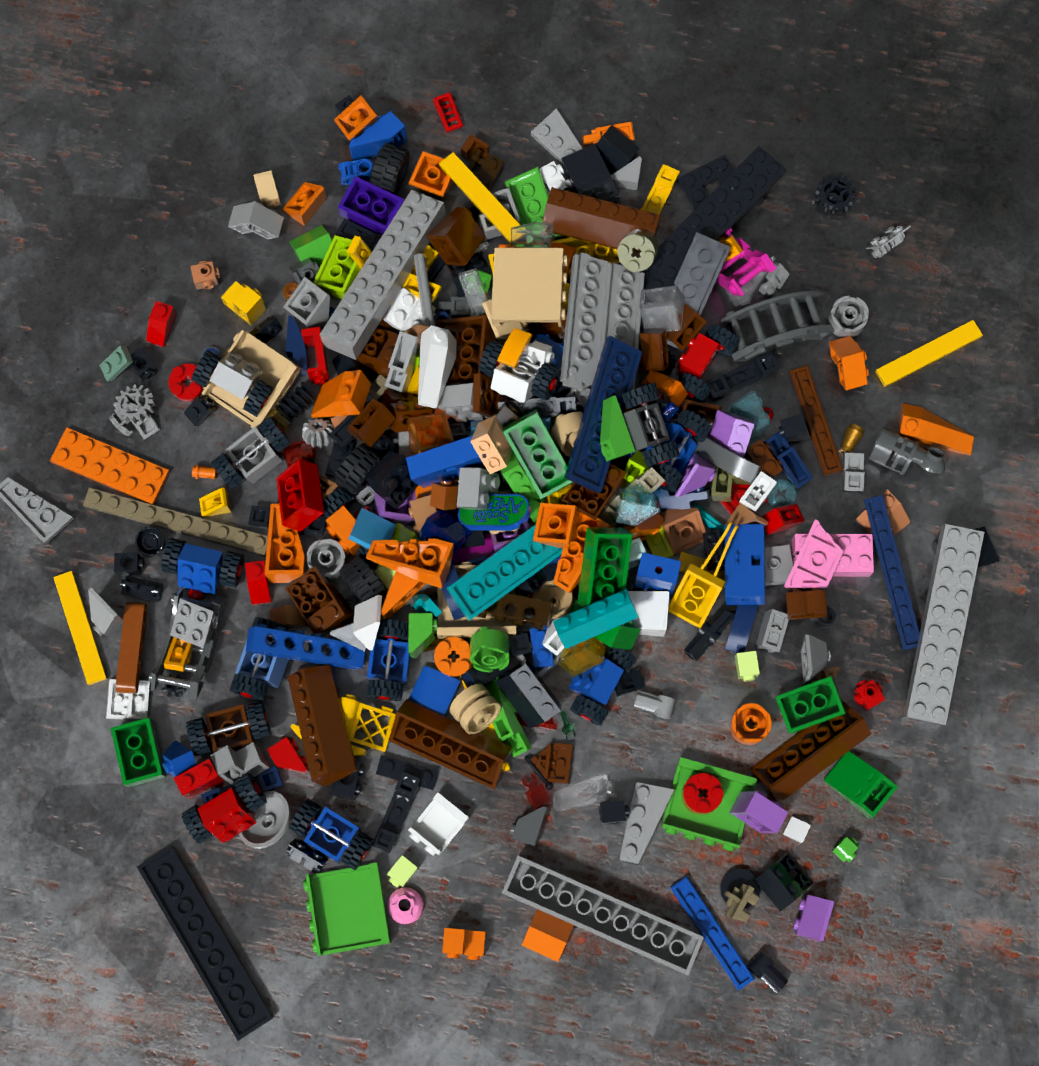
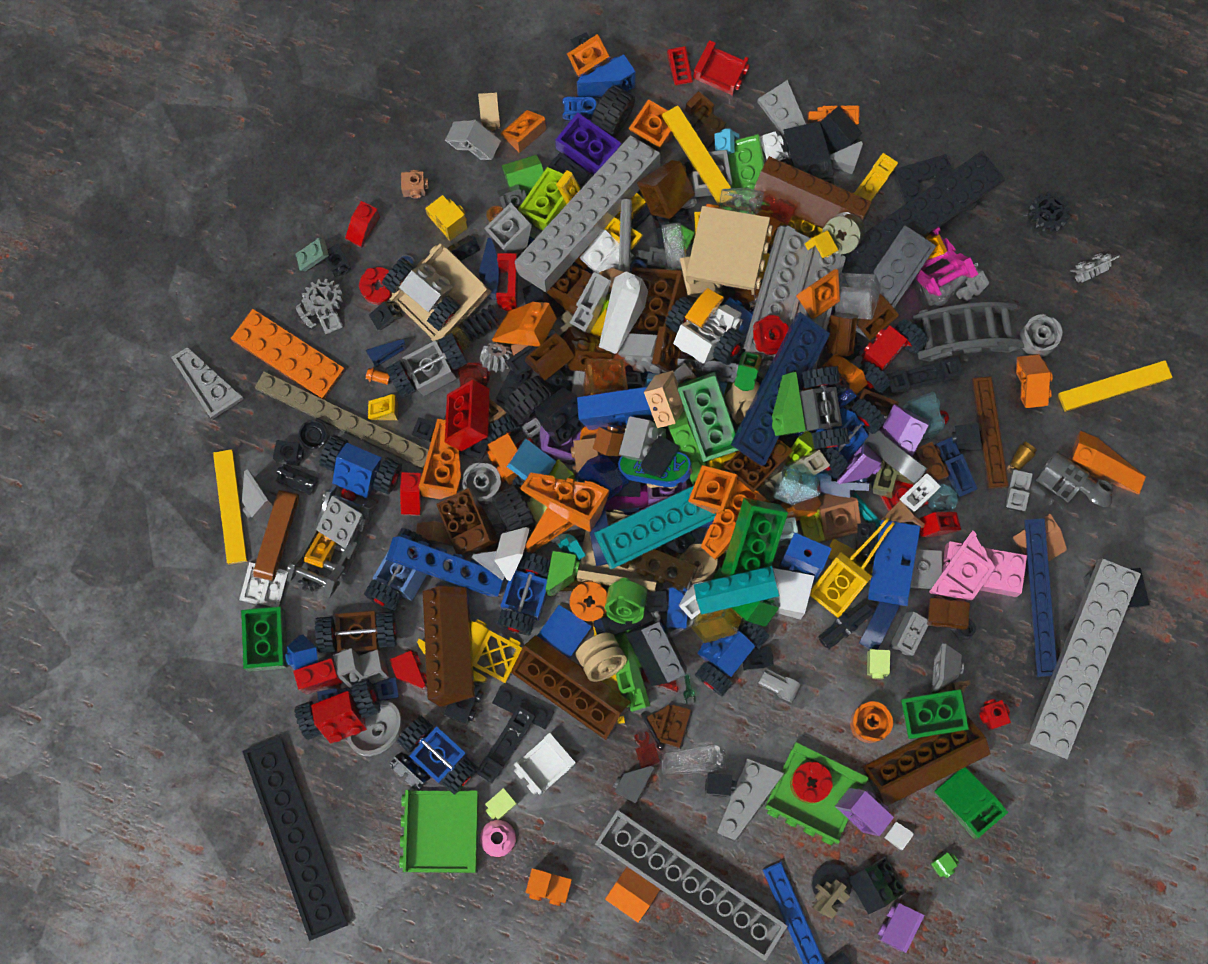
camera: 10 degrees right, 0 degrees up
none -> dark blue slope [365,339,407,367]
none -> black slope [641,436,680,478]
none -> red panel [693,40,750,96]
none -> medium azure bracket [715,129,739,155]
none -> green brick [734,351,762,391]
none -> red plate [753,315,789,355]
none -> clear red plate [761,195,797,225]
none -> orange slope [796,269,840,319]
none -> yellow panel [805,230,839,258]

